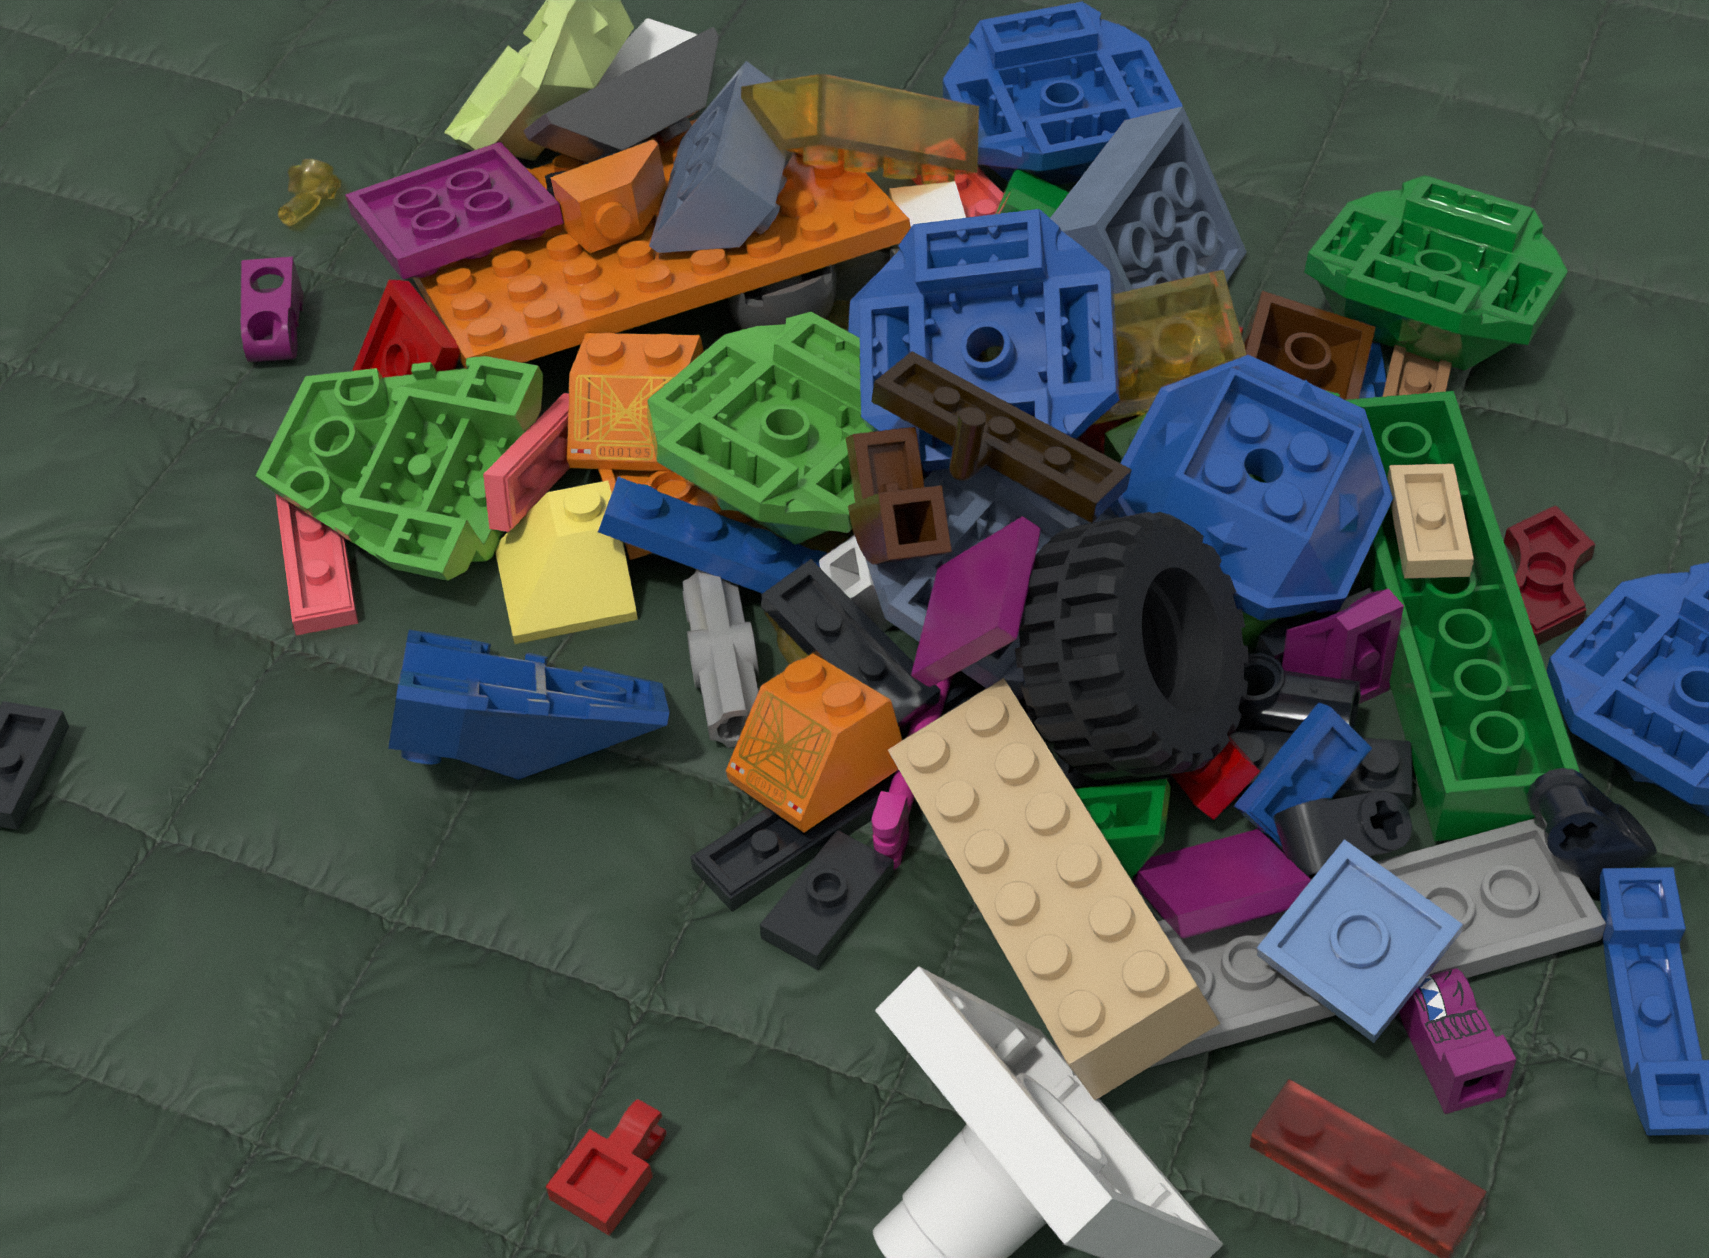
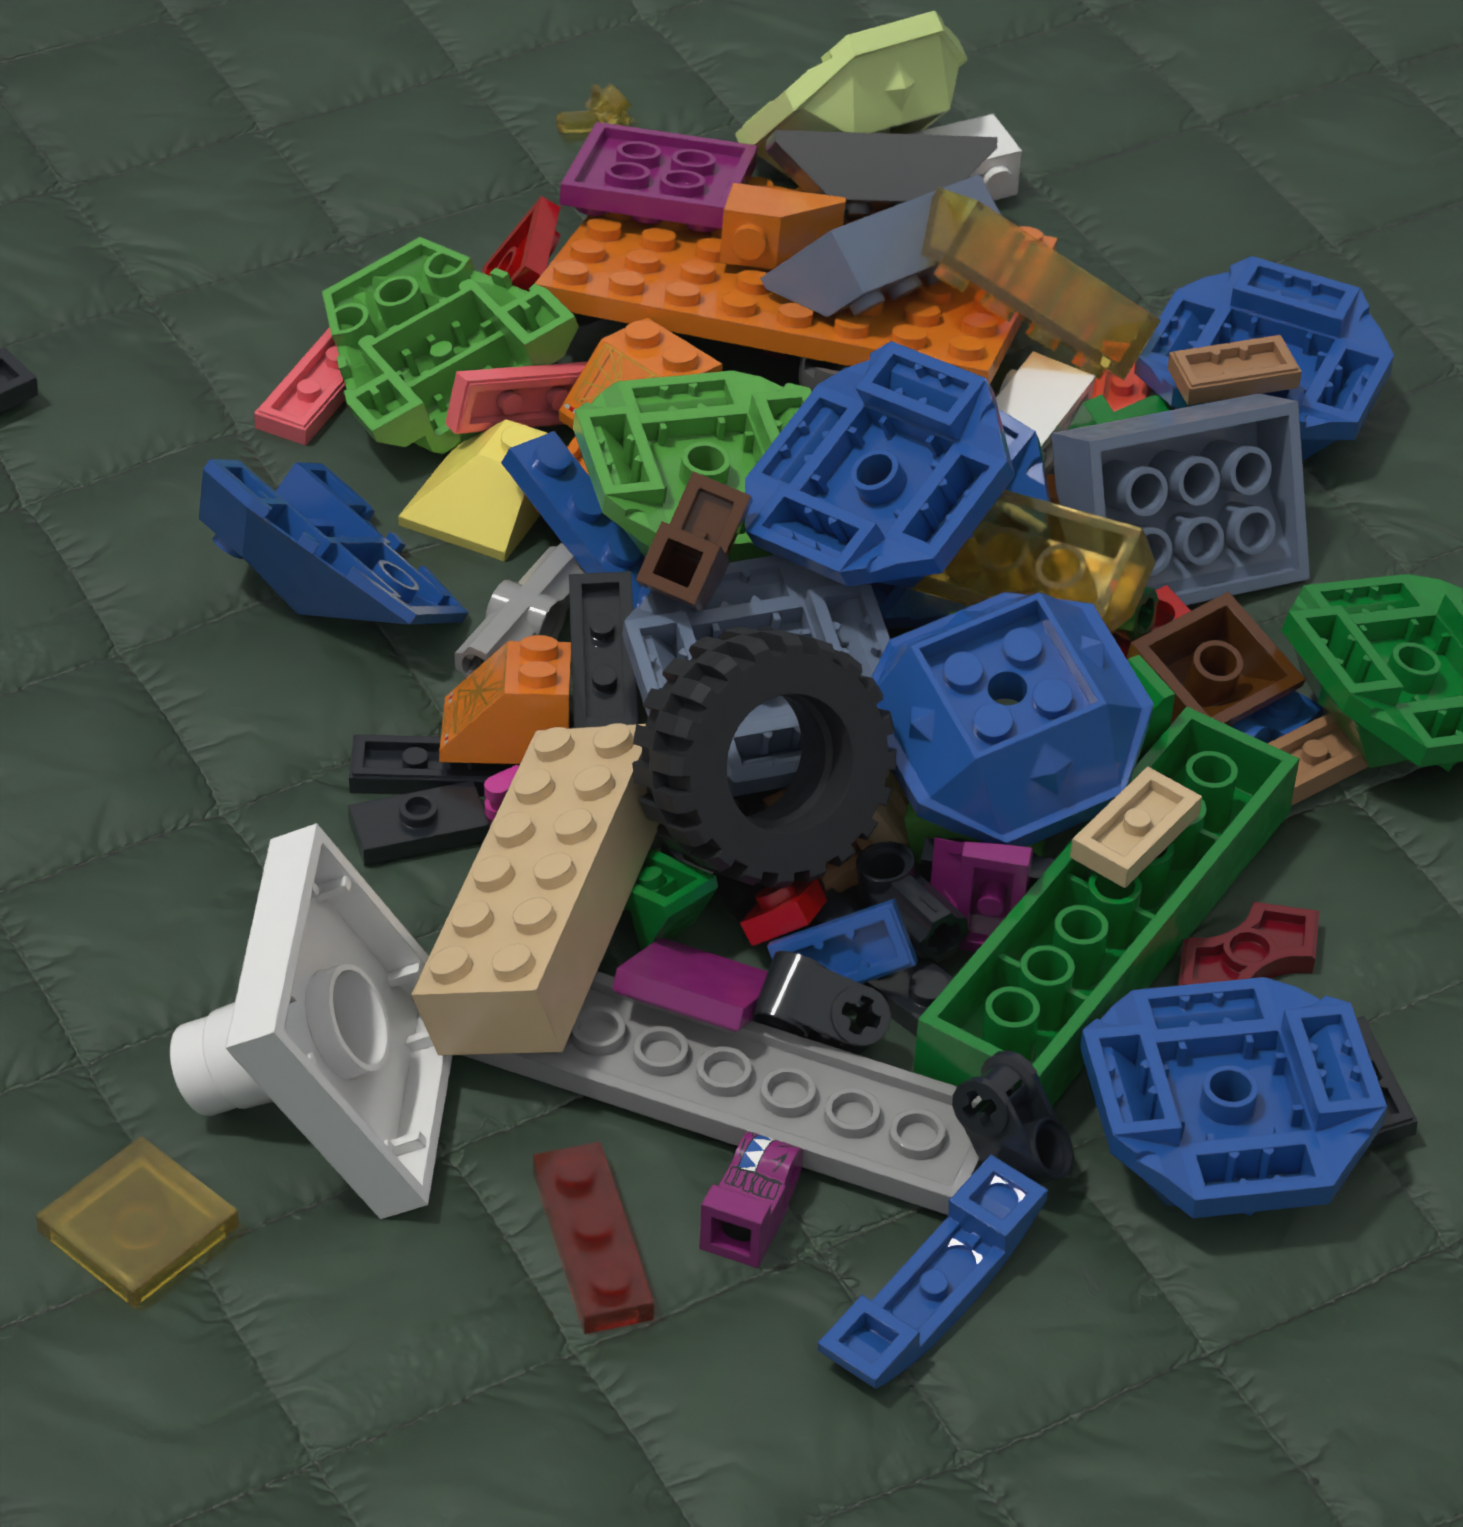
camera: 35 degrees right, 5 degrees down
magenta leg [241,256,304,362] -> none
red plate [546,1099,667,1236] -> none
dark brown plate [871,351,1132,523] -> none
magenta tile [911,516,1041,687] -> none
medium blue plate [1257,839,1463,1043] -> none
none -> medium nougat plate [1167,335,1302,405]

